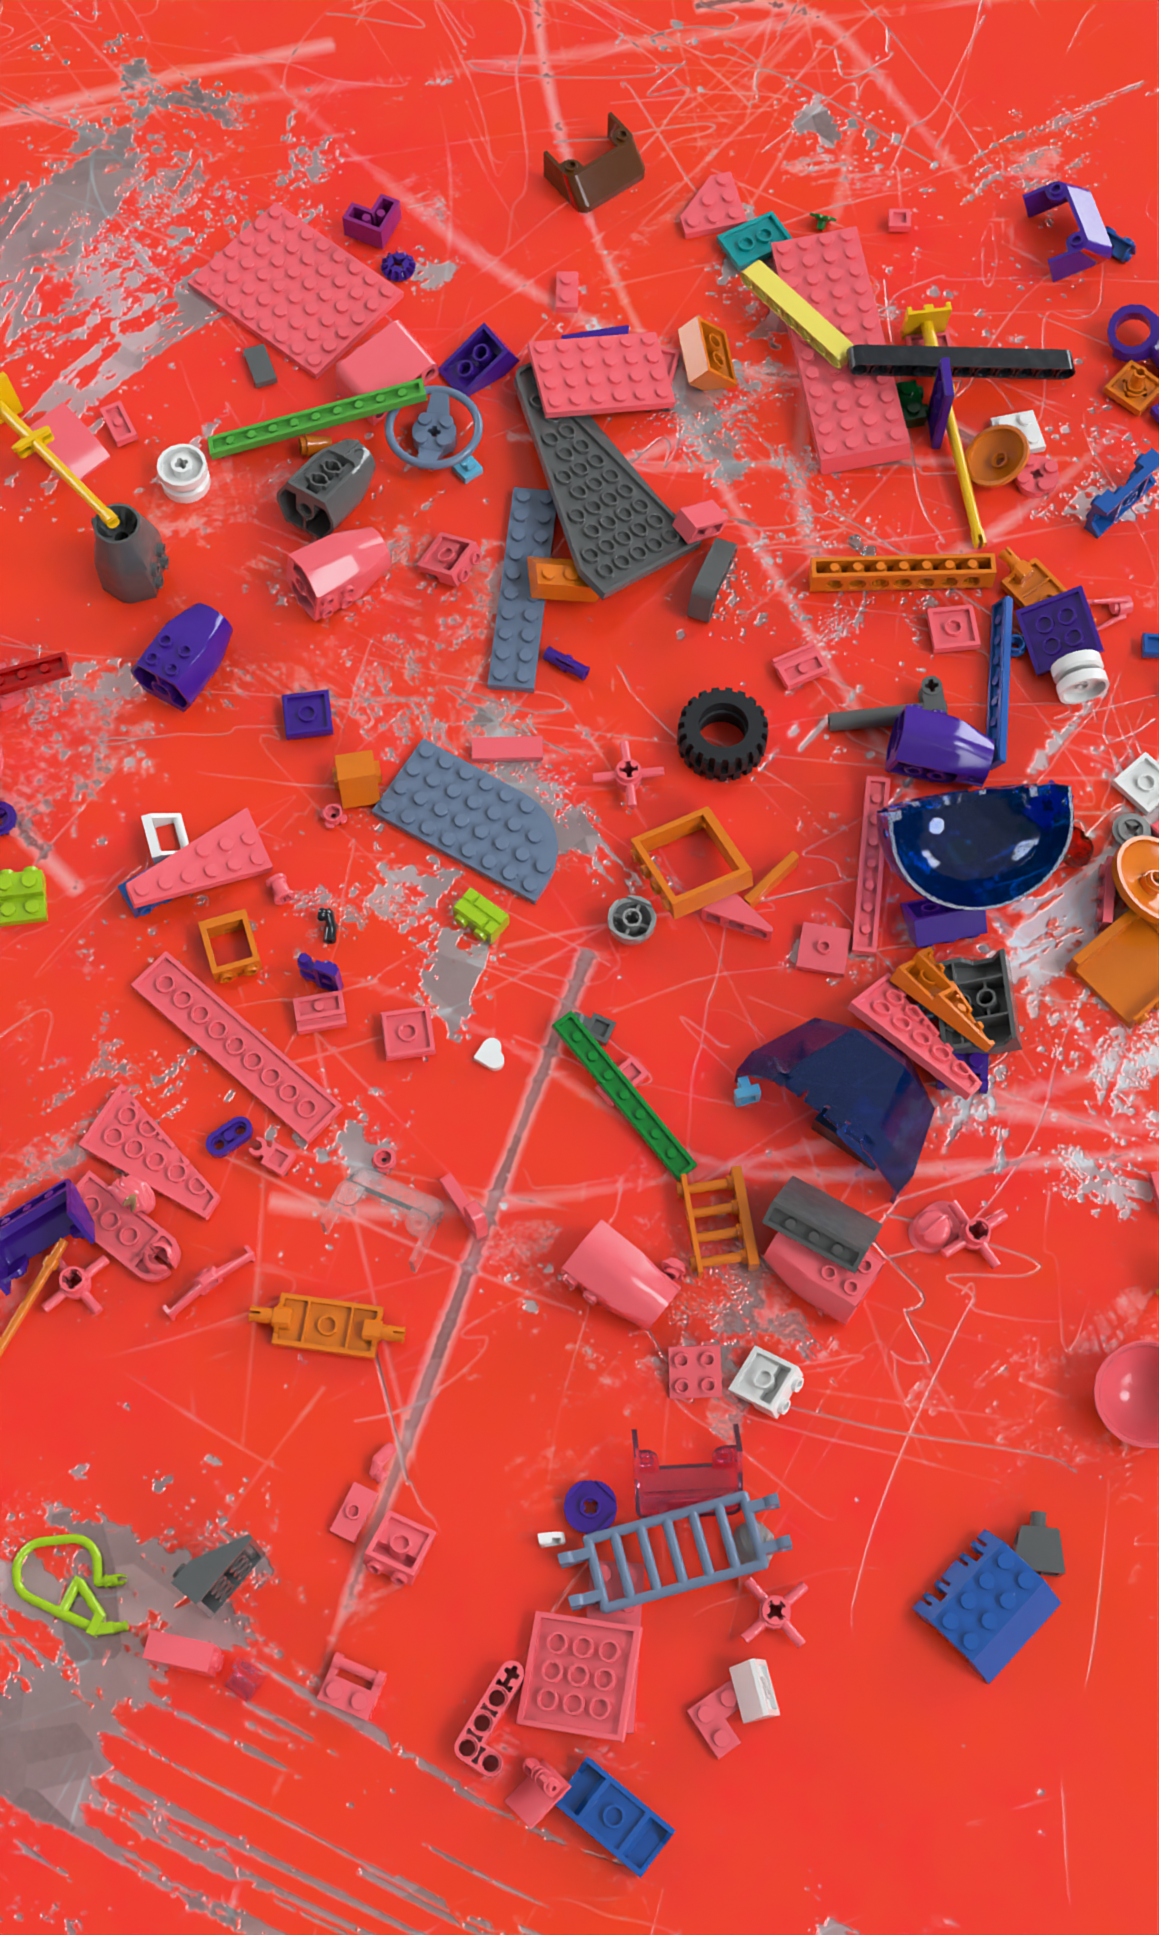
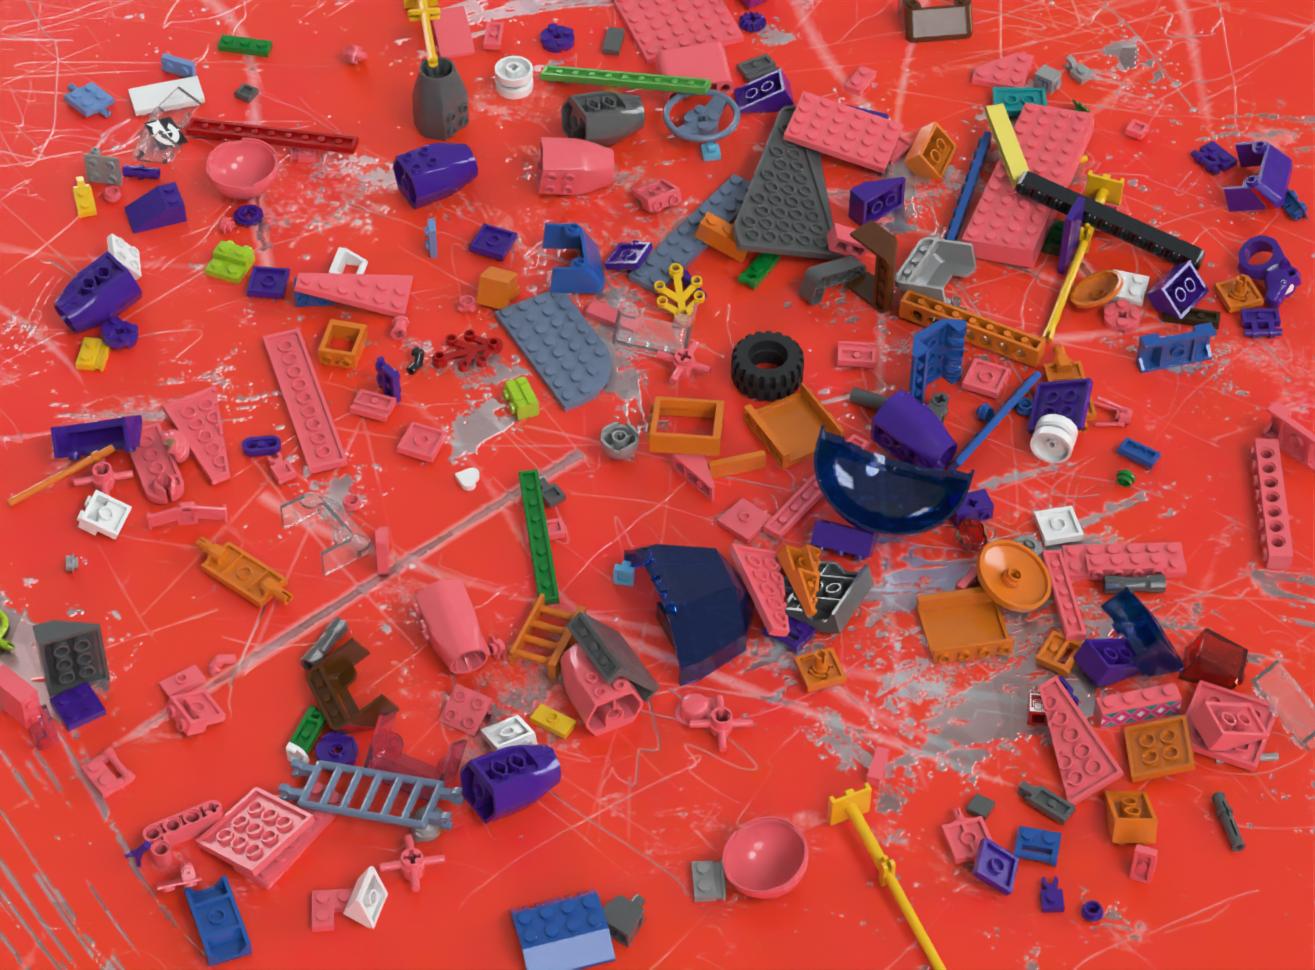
camera: 30 degrees right, 20 degrees down
none -> dark purple plate [49,682,106,732]
none -> light grey plate [66,553,78,573]
none -> white plate [76,490,132,540]
none -> dark purple bar [125,841,151,867]
none -> dark purple plate [246,266,290,299]
none -> green plate [289,705,328,755]
none -> dark grey axle [300,617,349,670]
none -> reddish brown windscreen [306,638,400,733]
none -> medium blue plate [424,218,438,258]
none -> red plant [432,329,503,372]
none -> dark purple animal [460,744,561,824]
none -> yellow plate [530,704,576,739]
none -> dark purple plate [540,23,575,53]
none -> blue windscreen [542,223,605,293]
none -> dark purple plate [604,240,653,270]
none -> clear windscreen [612,286,698,357]
none -> yellow plant [654,263,705,326]
none -> light grey plate [691,860,726,902]
none -> dark grey plate [737,54,779,83]
none -> green plate [738,253,780,289]
none -> orange panel [743,382,844,469]
none -> orange plate [794,647,847,692]
none -> reddish brown windscreen [846,220,897,313]
none -> dark purple slope [848,177,906,227]
none -> light grey windscreen [894,237,977,305]
none -> blue slope [908,318,967,403]
none -> blue plate [944,131,992,241]
none -> blue plate [976,403,994,422]
none -> light grey brick [1033,64,1062,95]
none -> light grey plate [1064,55,1094,85]
none -> dark purple slope [1146,260,1209,320]
none -> dark brown tile [1162,306,1220,329]
none -> dark purple plate [1191,141,1238,175]

